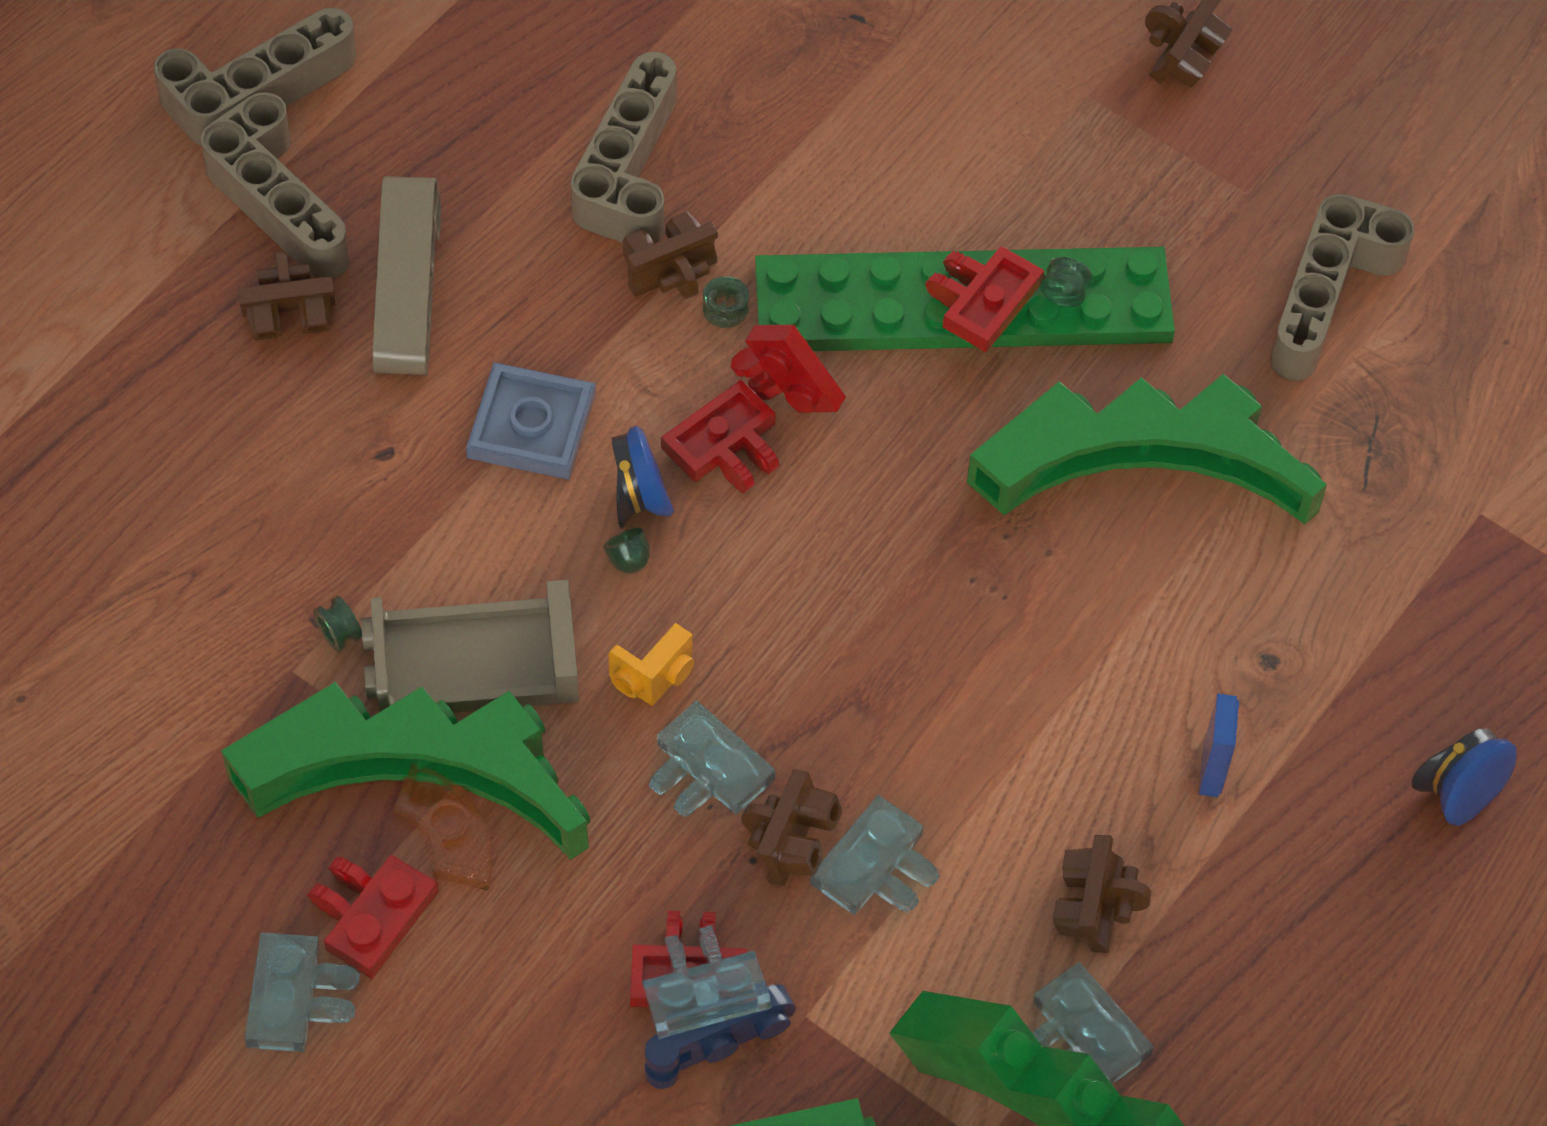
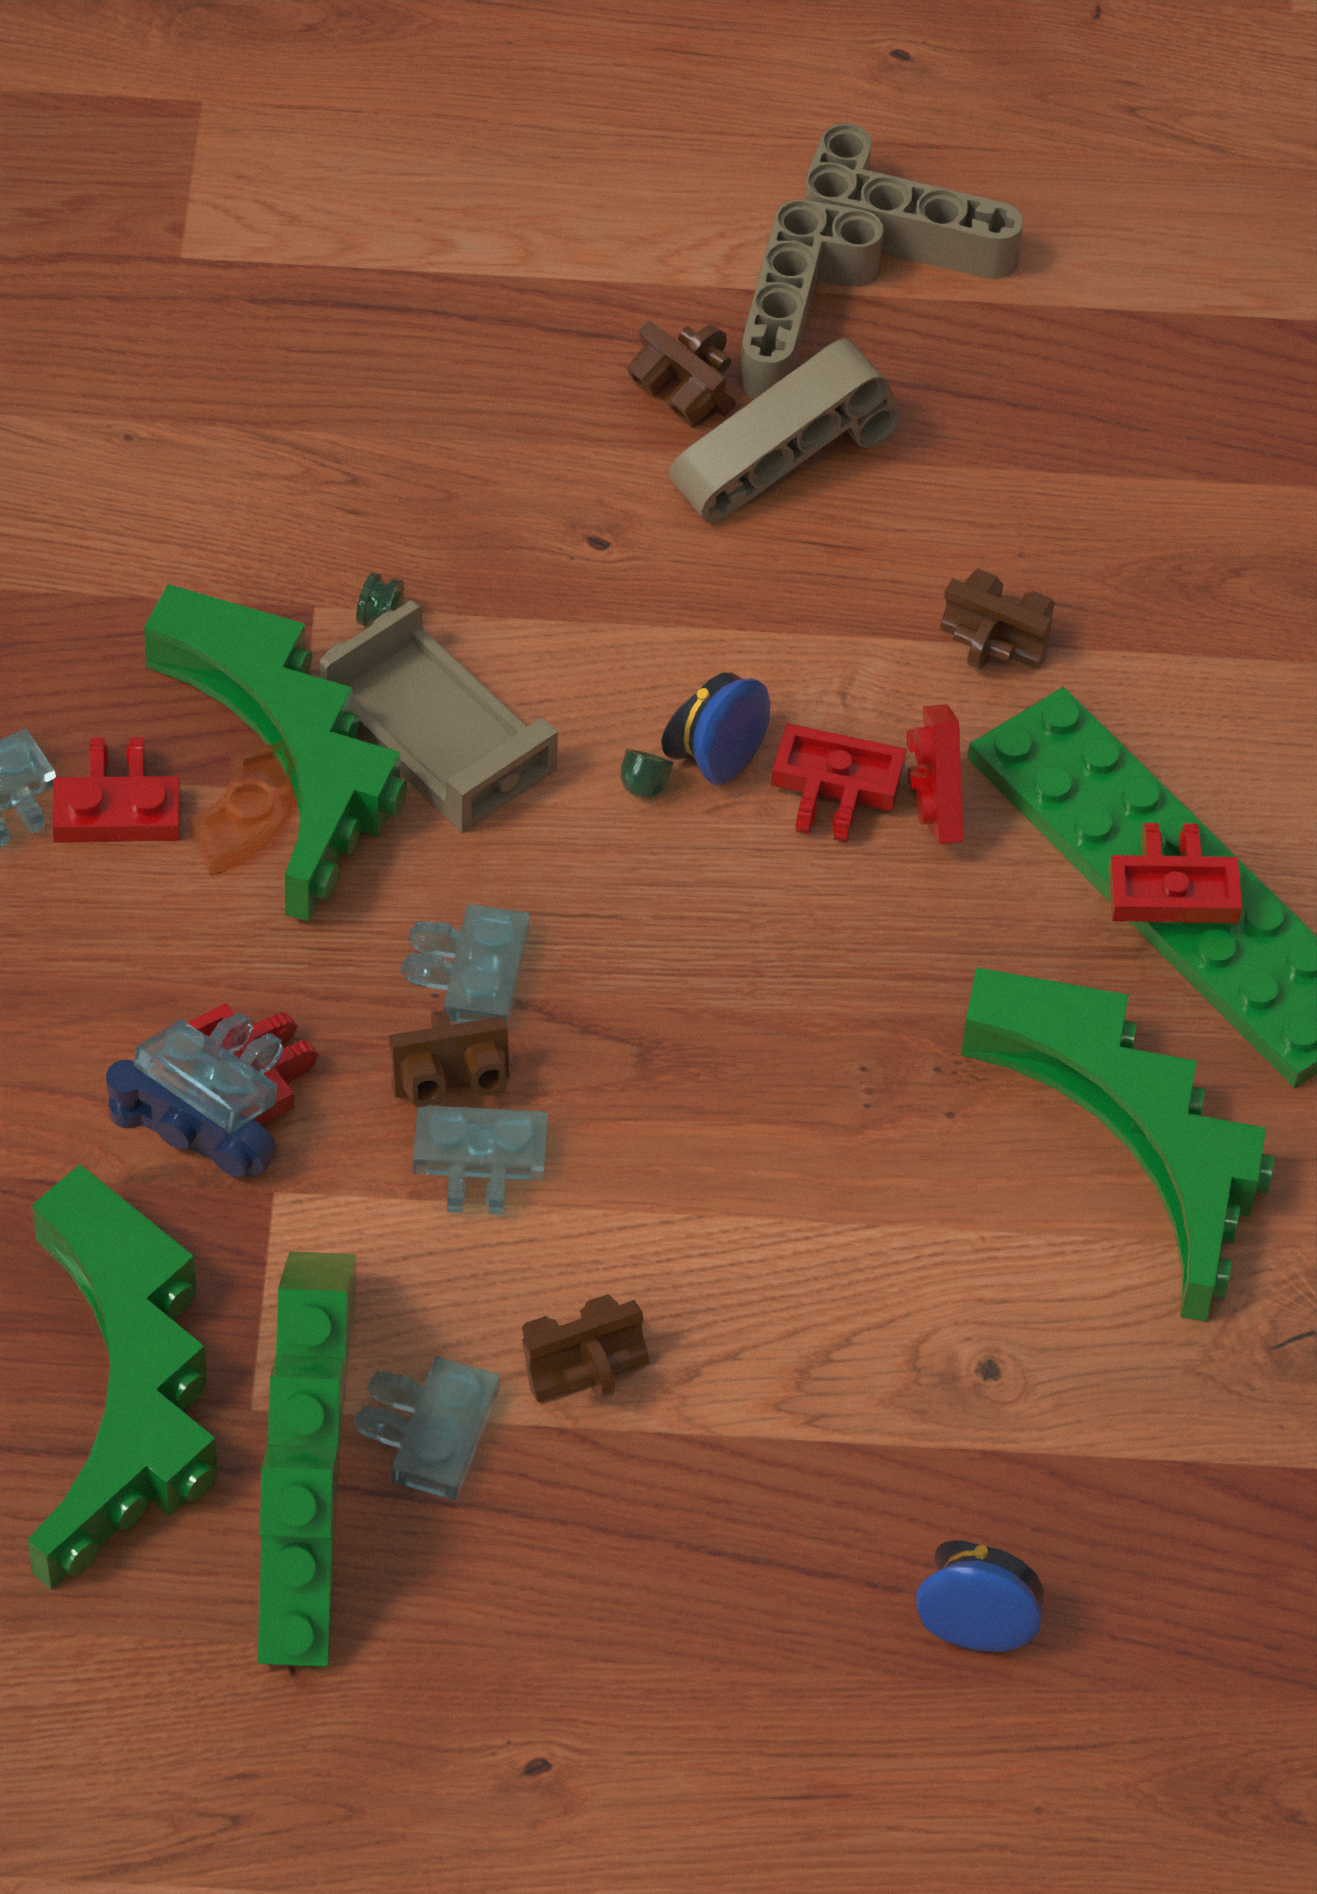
camera: 55 degrees right, 5 degrees down
sand blue tile [466,362,596,480] -> none
dark tan beam [571,52,677,243] -> none
light orange bracket [608,623,695,706] -> none
clear green bush [703,277,749,328] -> none
clear green bush [1040,257,1093,307] -> none
blue tile [1199,693,1239,797] -> none

